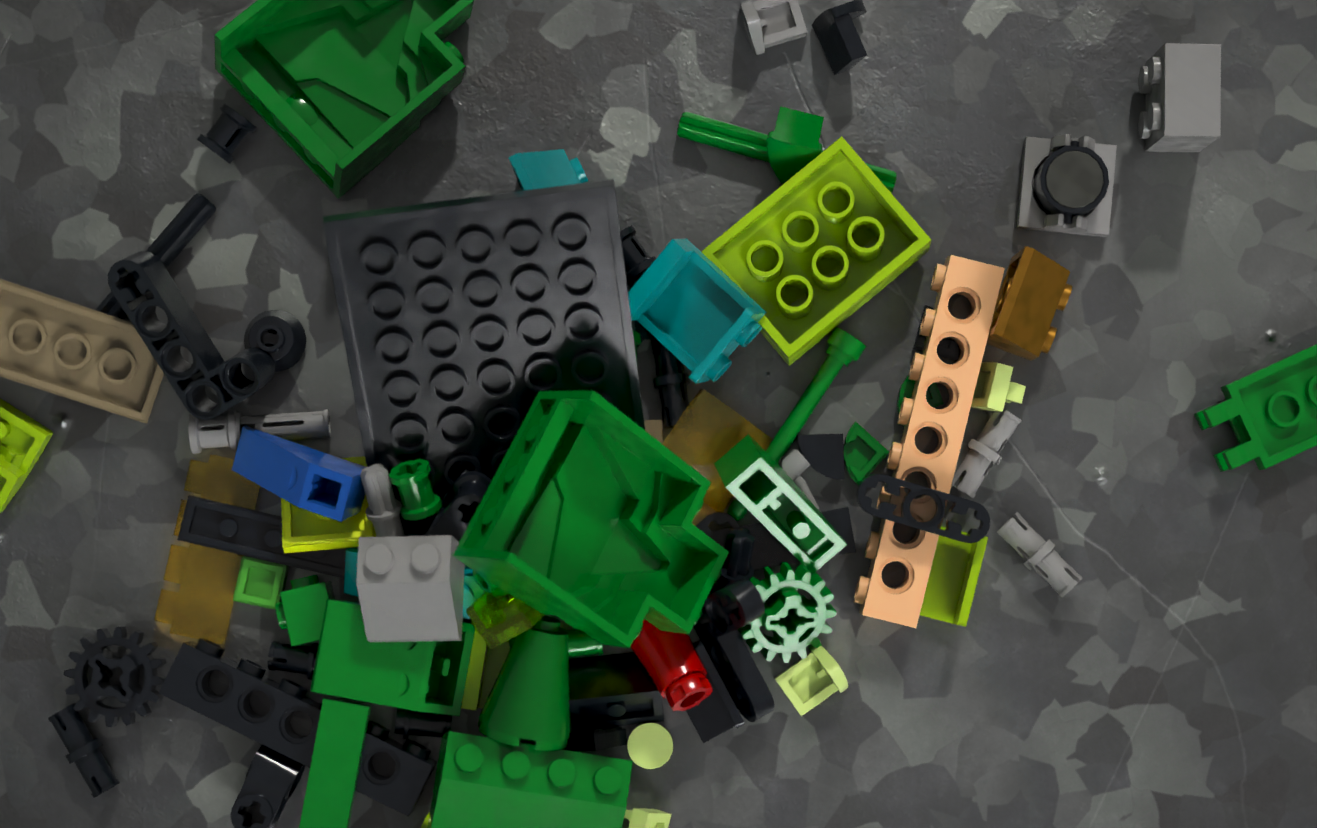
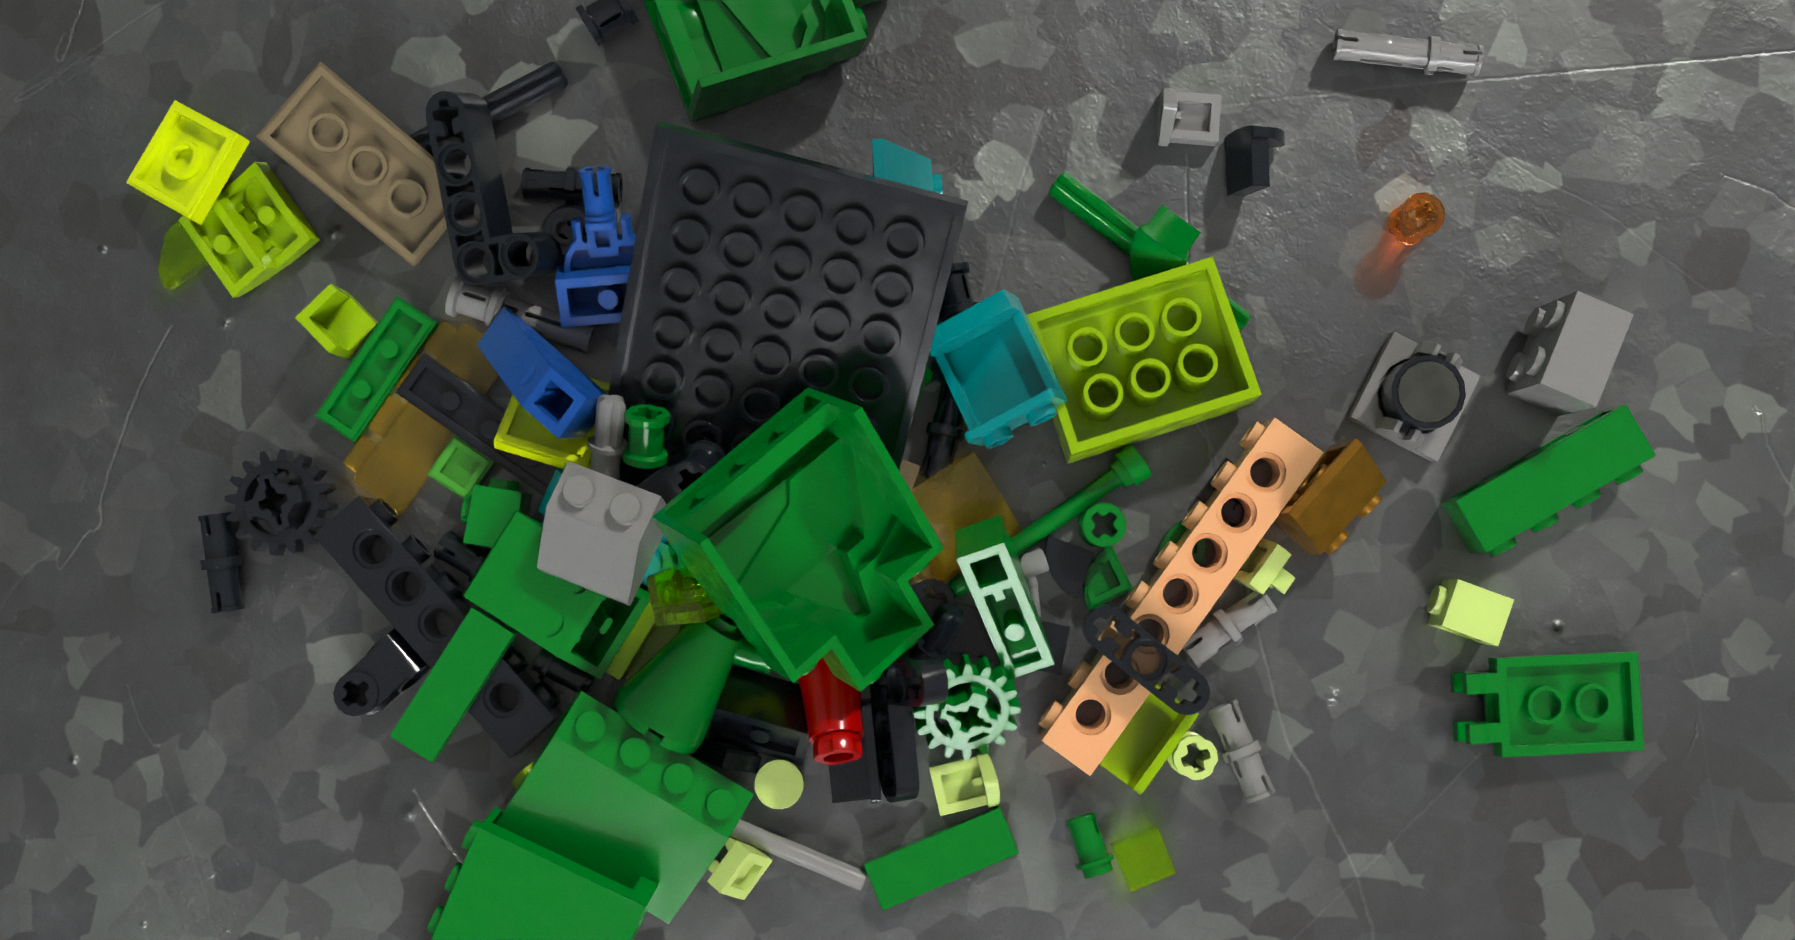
camera: 20 degrees right, 0 degrees up
none -> lime panel [295,284,378,360]
none -> green tile [315,296,441,444]
none -> black pin [521,166,623,204]
none -> blue brick [555,166,636,327]
none -> light grey bar [730,819,867,891]
none -> green tile [864,806,1019,911]
none -> green pin [1065,812,1114,879]
none -> green bush [1078,503,1126,547]
none -> clear neon green tile [1110,825,1176,892]
none -> yellowish green bush [1167,731,1218,780]
none -> clear orange bush [1388,192,1445,245]
none -> yellowish green brick [1427,579,1514,646]
none -> green brick [1441,404,1656,557]

